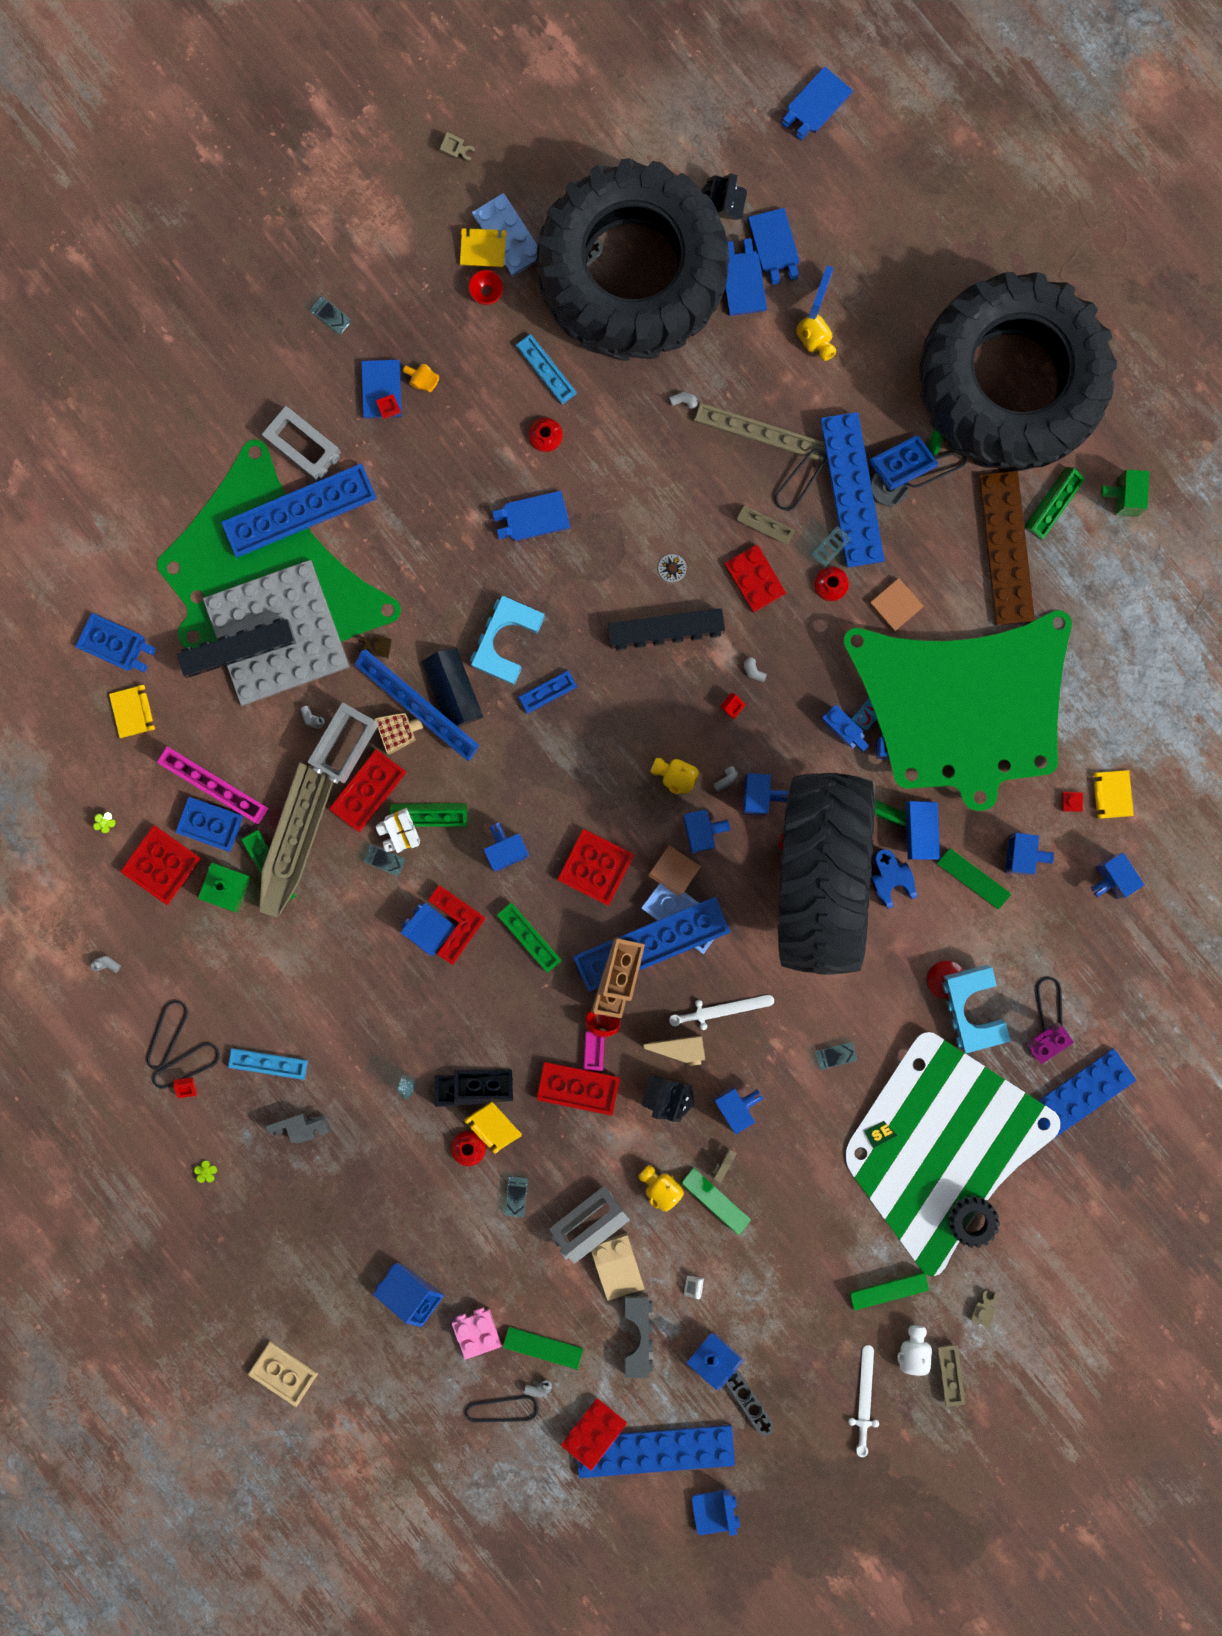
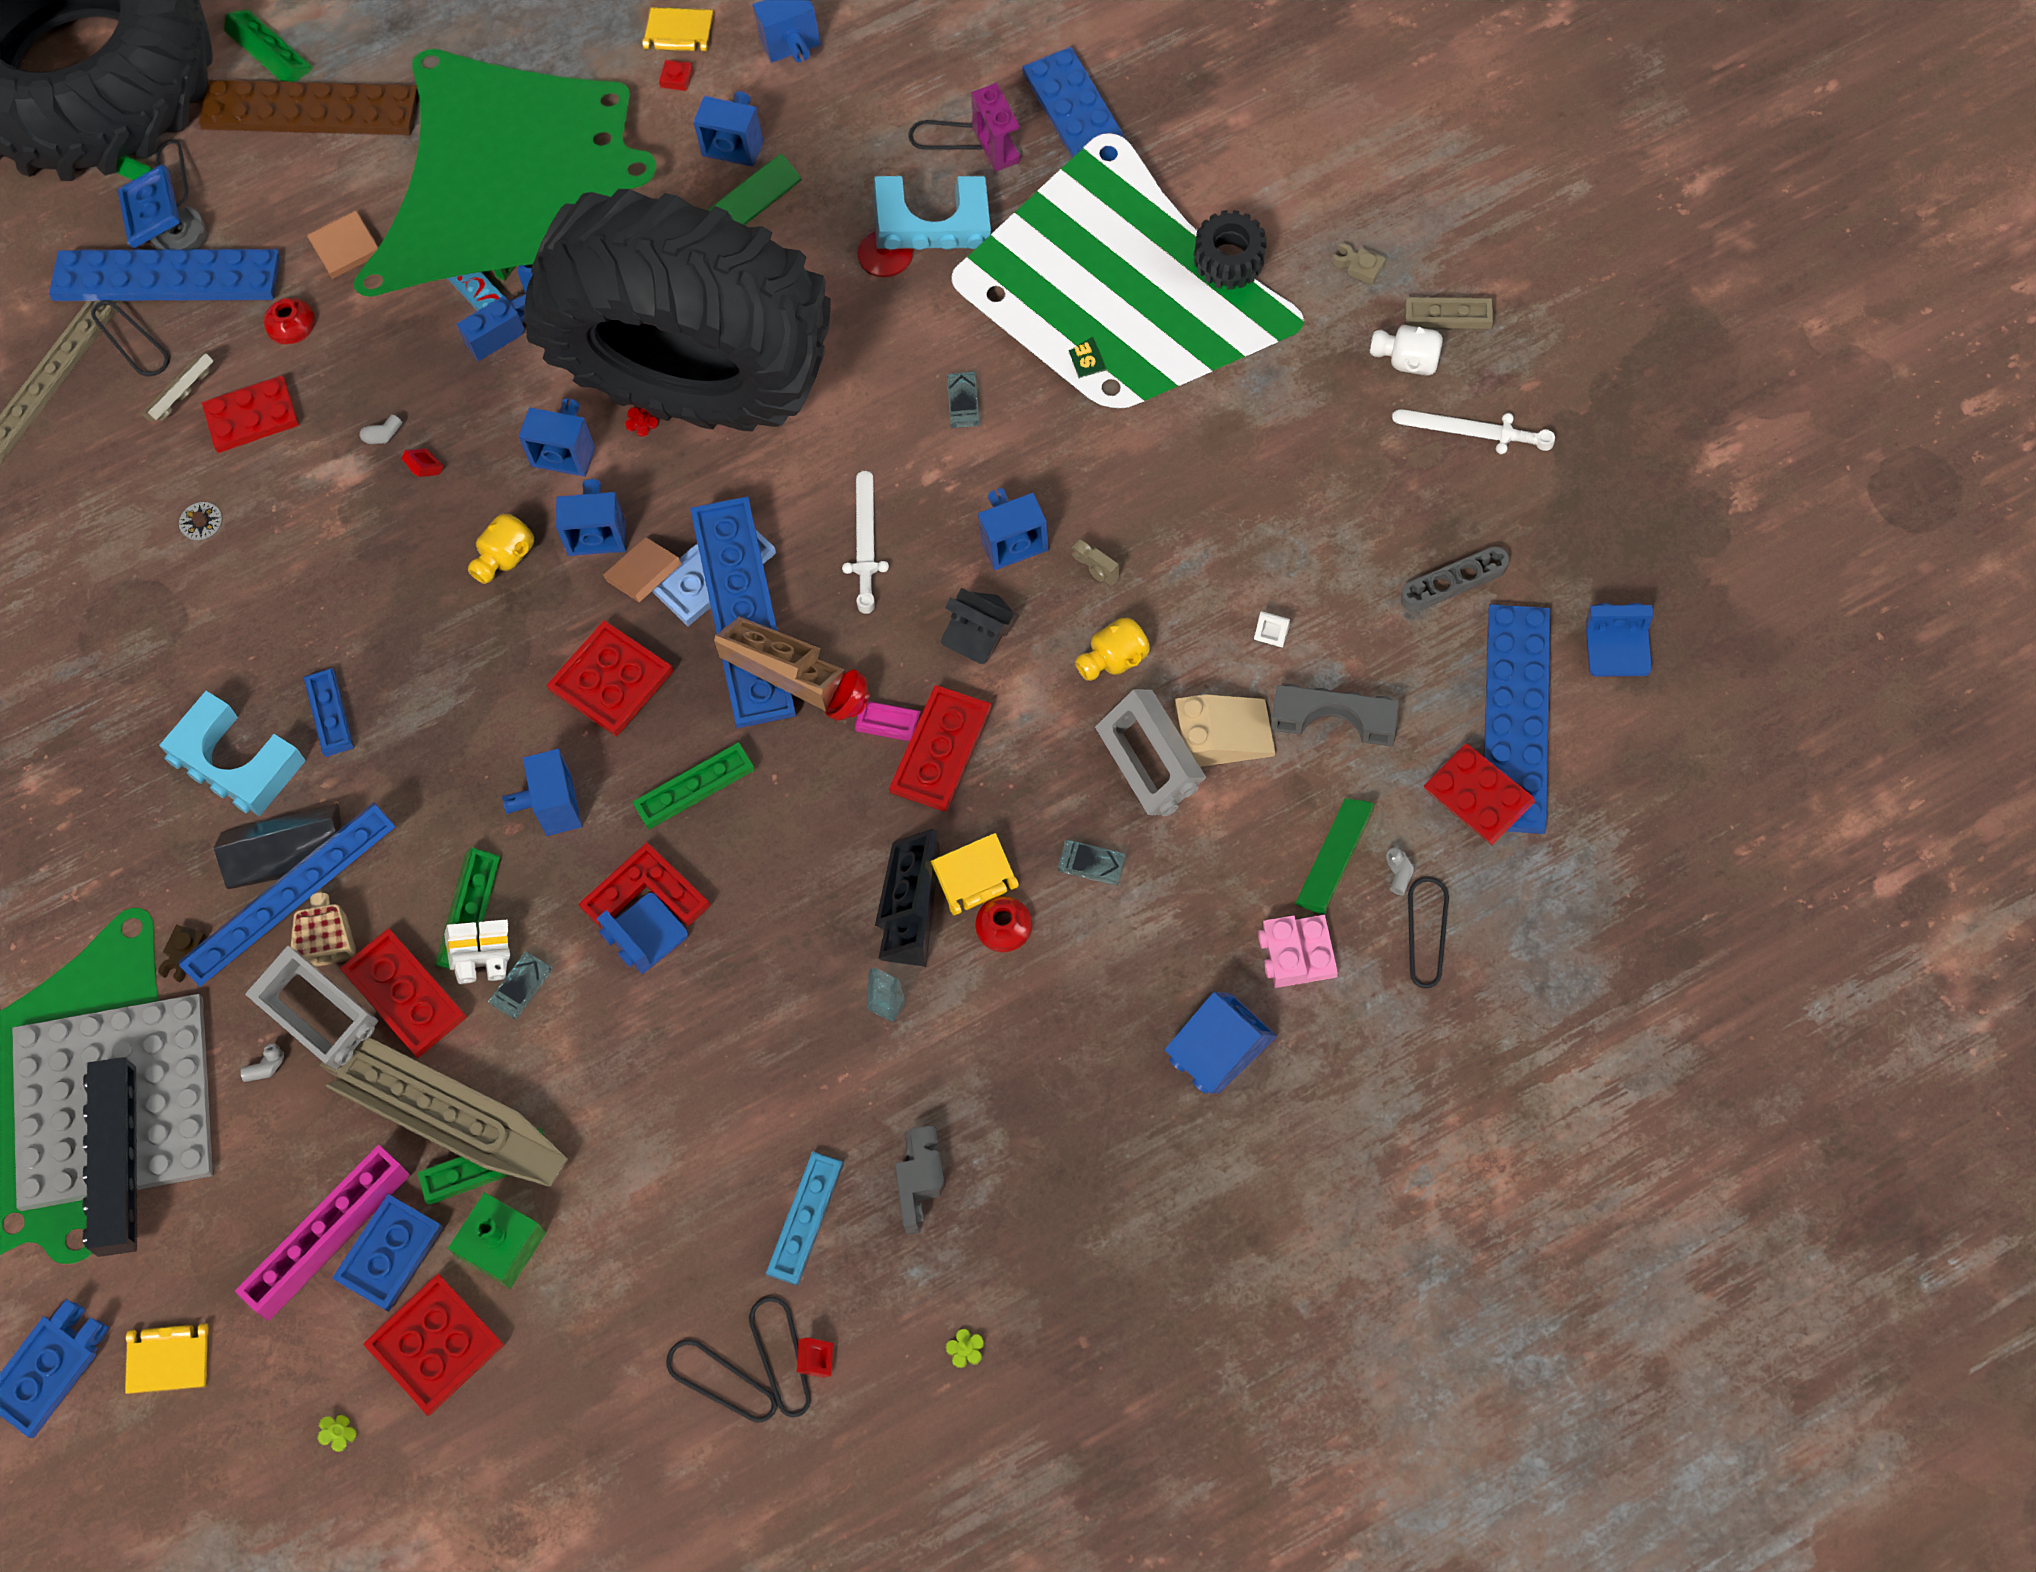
camera: 70 degrees left, 20 degrees down
light grey arm [90,956,121,973] -> none
tan tile [248,1341,319,1407] -> none
blue tile [492,491,570,541] -> none
black brick [608,608,725,651] -> none
tan slope [643,1036,705,1066] -> none
slope [681,1167,751,1235] -> none
blue brick [687,1333,745,1390] -> none
light grey arm [714,766,738,792] -> none
clear light blue slope [811,526,851,568] -> none
green slope [849,1271,929,1311] -> none

